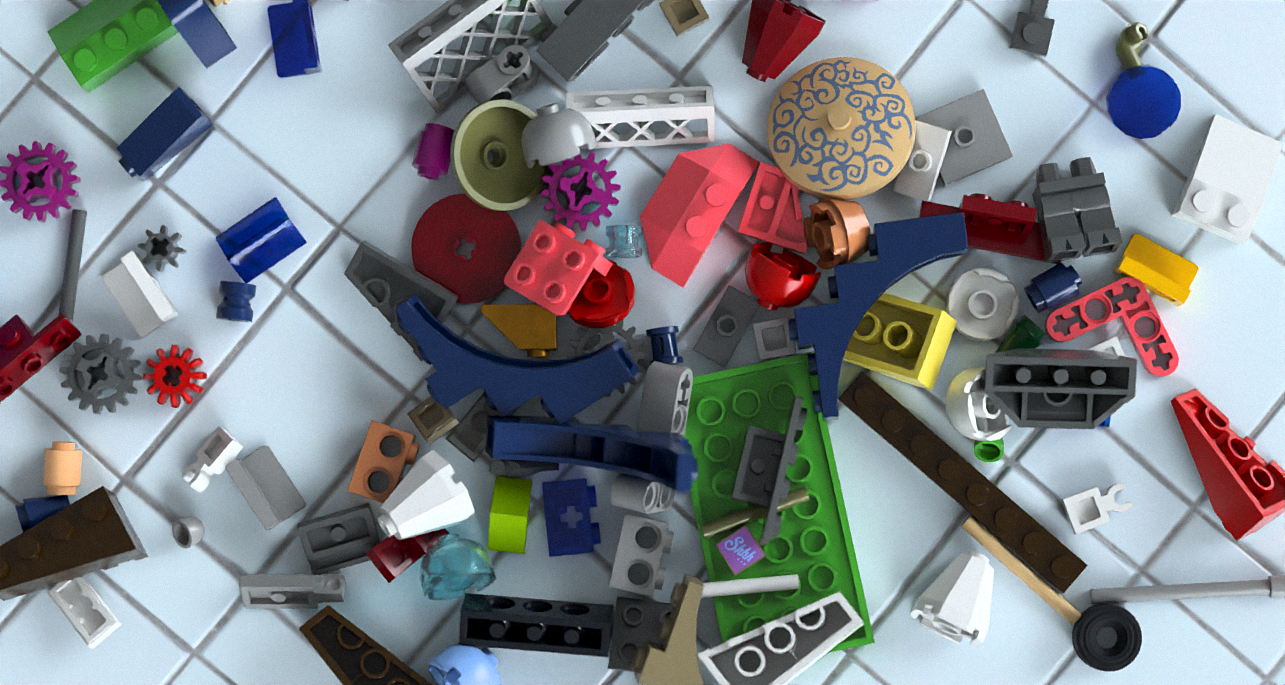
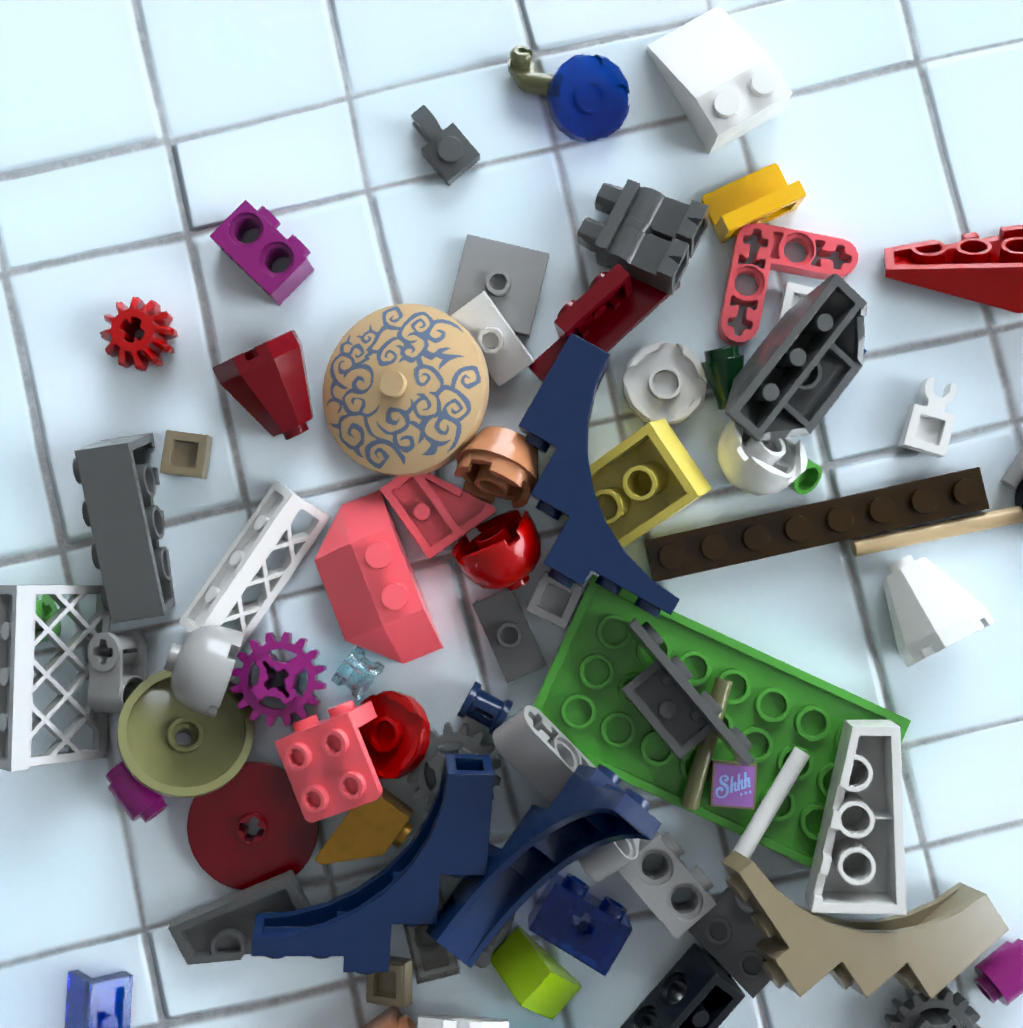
camera: 55 degrees left, 0 degrees up
dark blue brick [1024,262,1082,313] -> none

